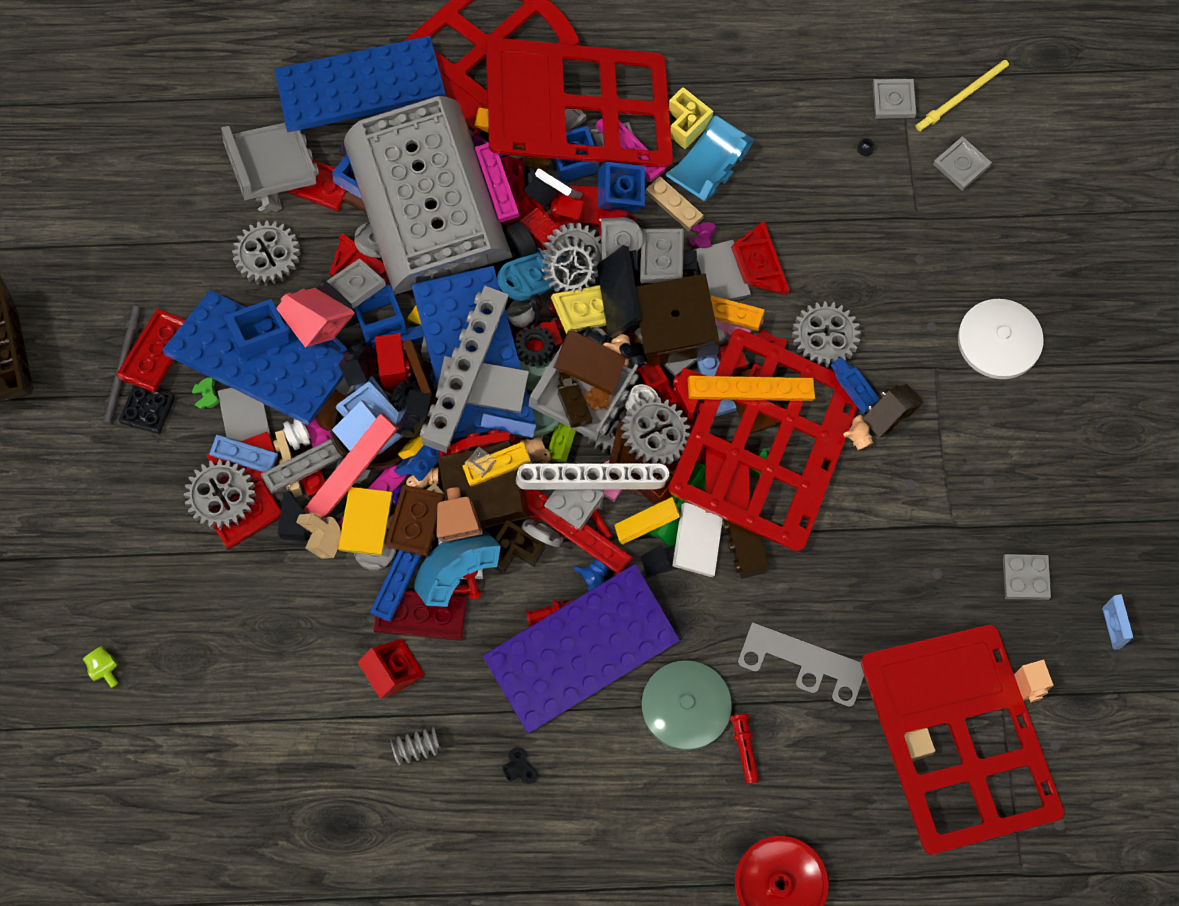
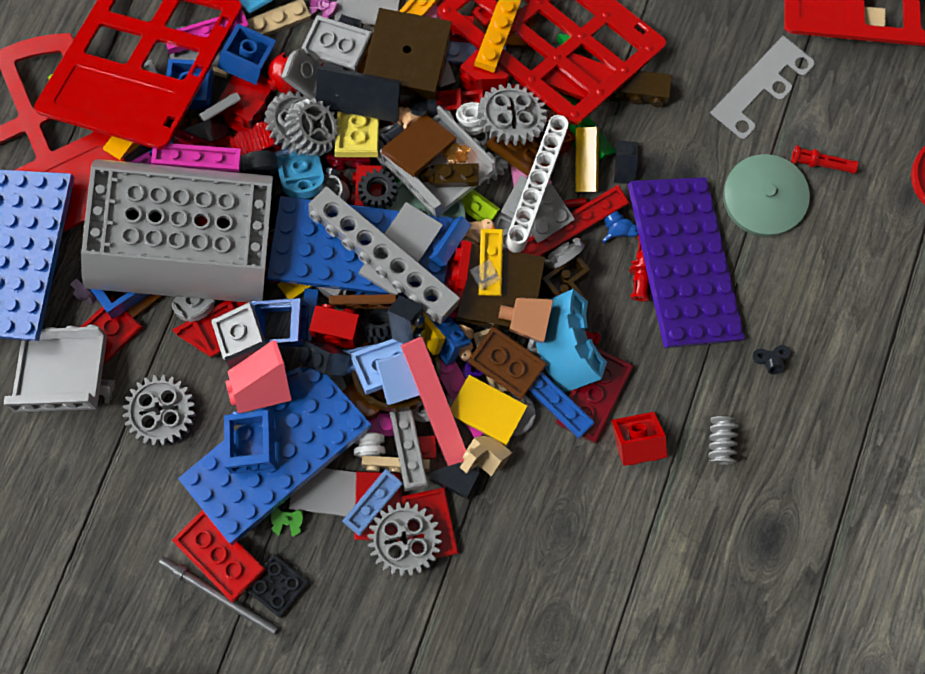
camera: 70 degrees left, 5 degrees up
white tile [672,503,723,577] -> none

